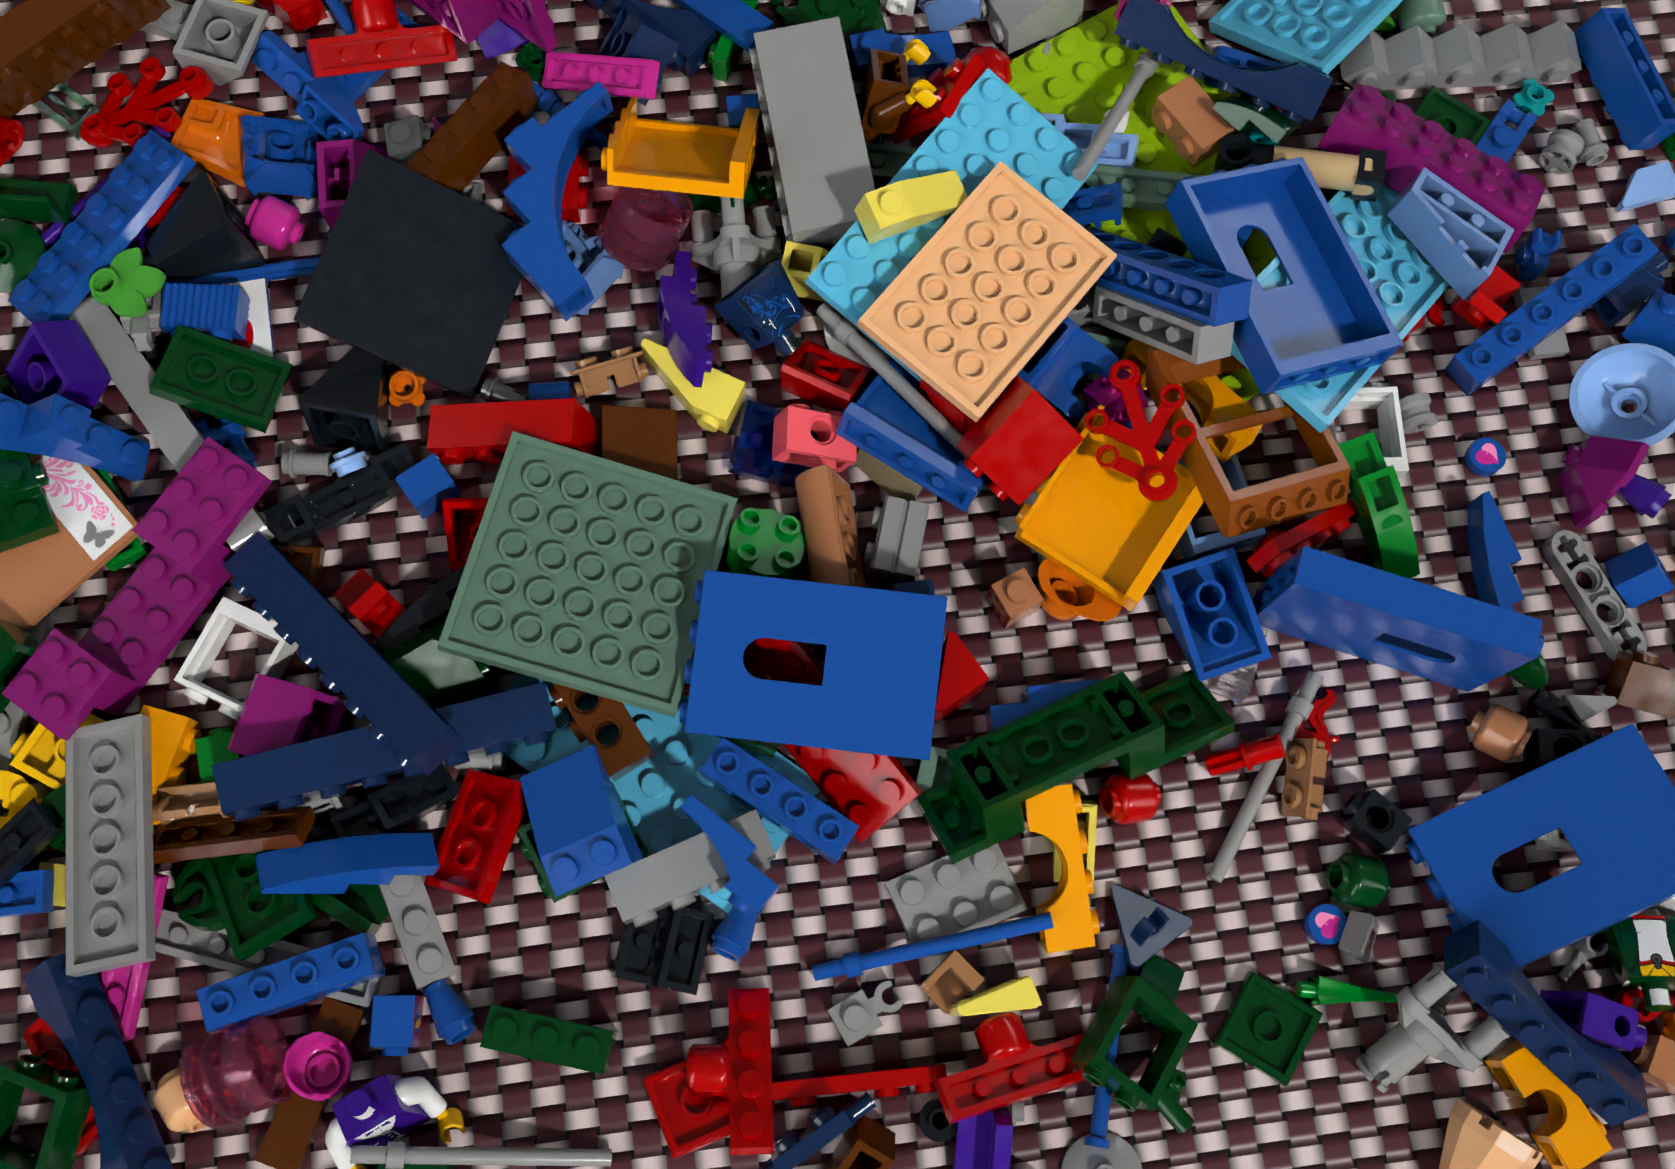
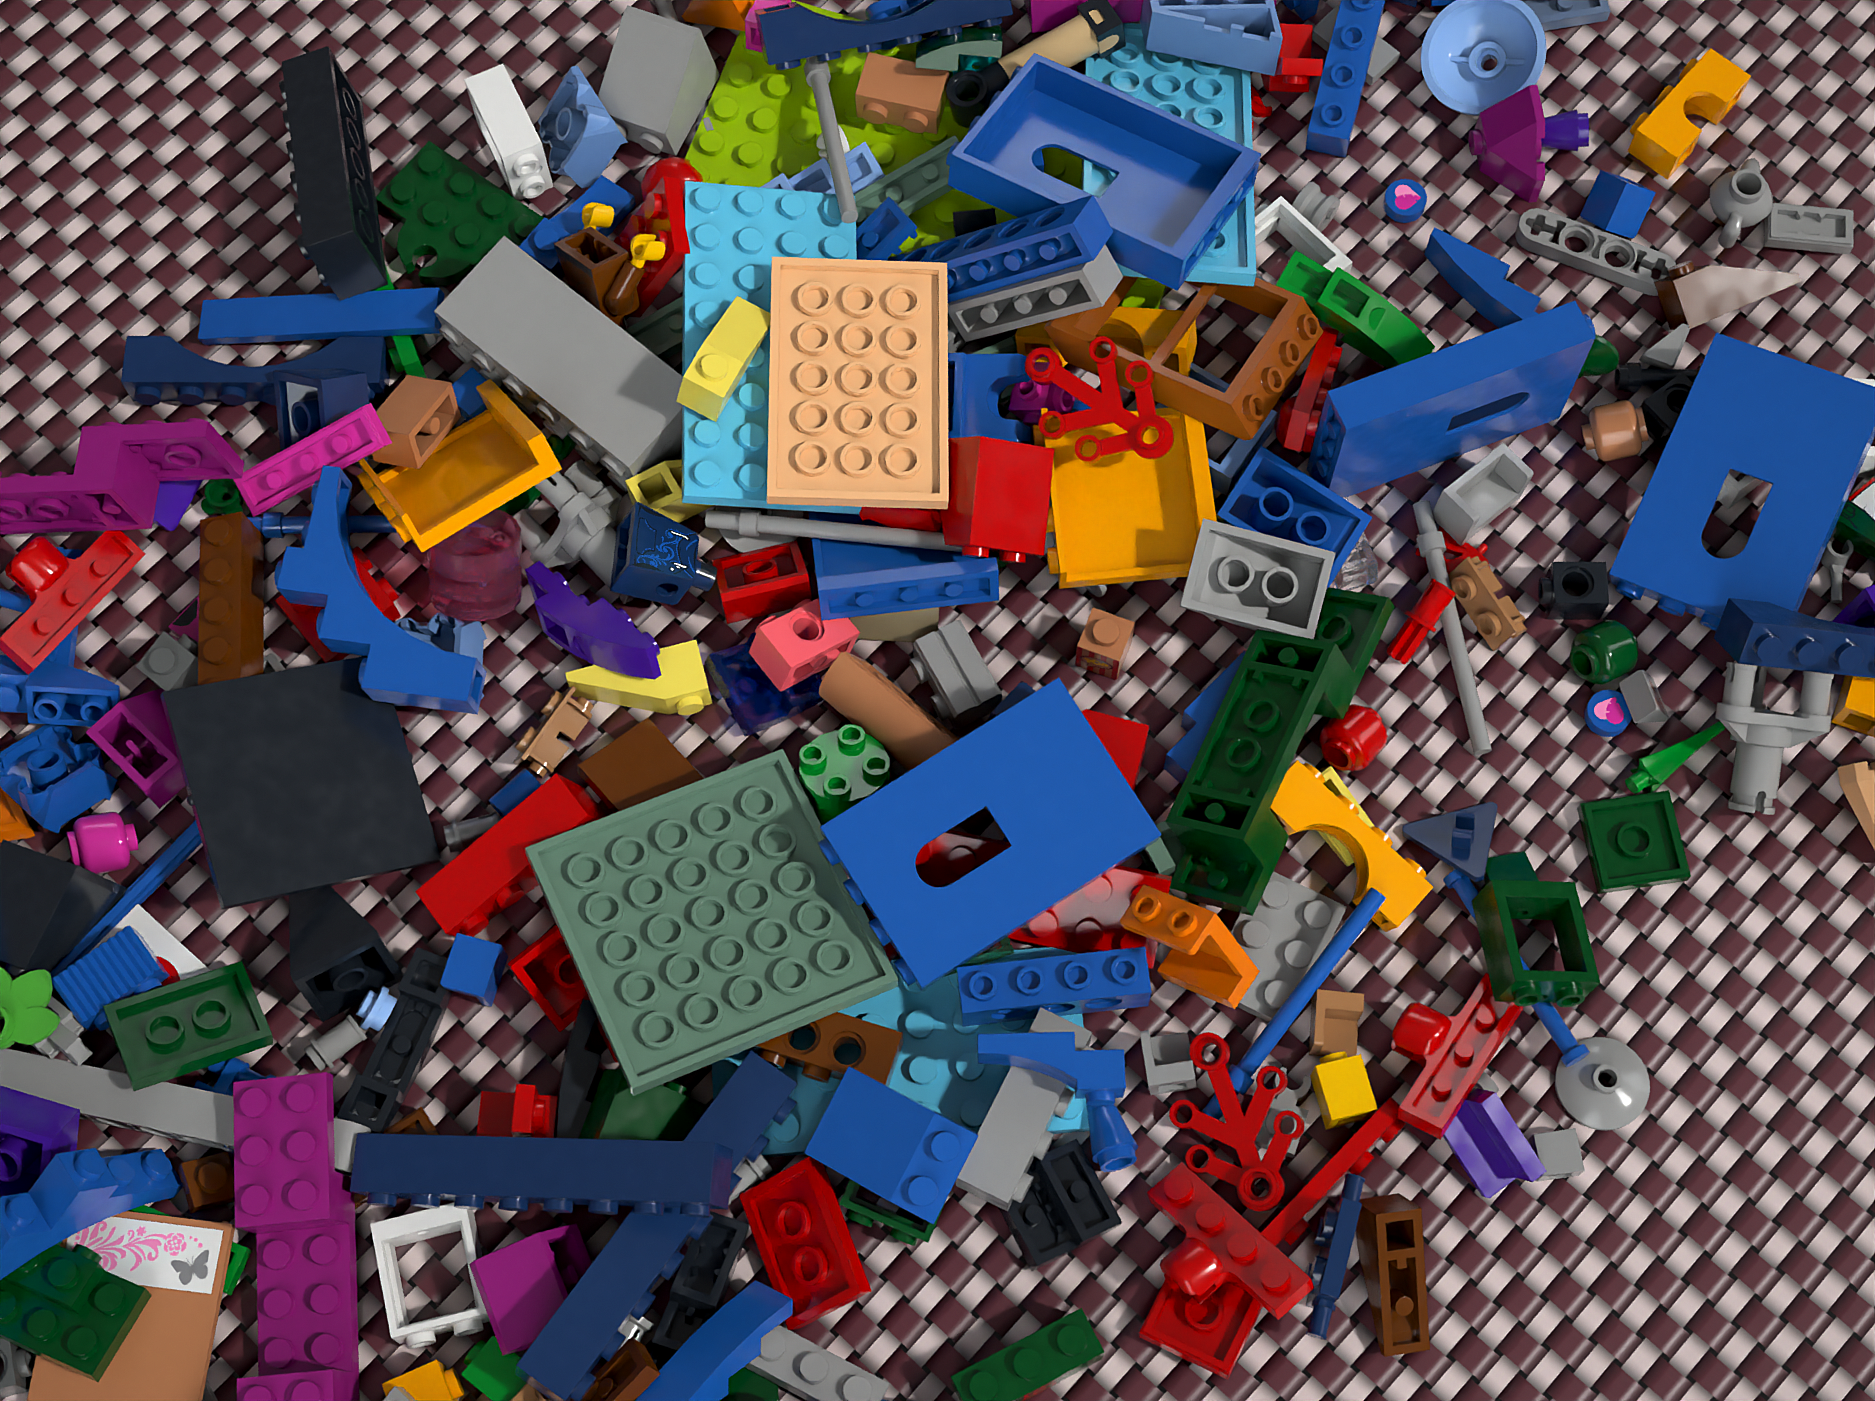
camera: 30 degrees left, 5 degrees down
orange plate [388,370,426,407] -> none
black plate [919,1098,957,1142] -> none
light yellow slope [948,975,1042,1017] -> none
orange piece [1037,559,1122,621] -> none
dark green arm [1156,1069,1194,1135] -> none
none -> reddish brown plate [177,1152,235,1213]
none -> nougat brick [372,375,461,469]
none -> orange panel [1120,885,1260,1009]
none -> light grey panel [1140,1030,1197,1095]
none -> red plant [1169,1032,1305,1212]
none -> light grey slope [1180,518,1336,639]
none -> yellow brick [1310,1051,1378,1130]
none -> light grey panel [1432,443,1534,546]

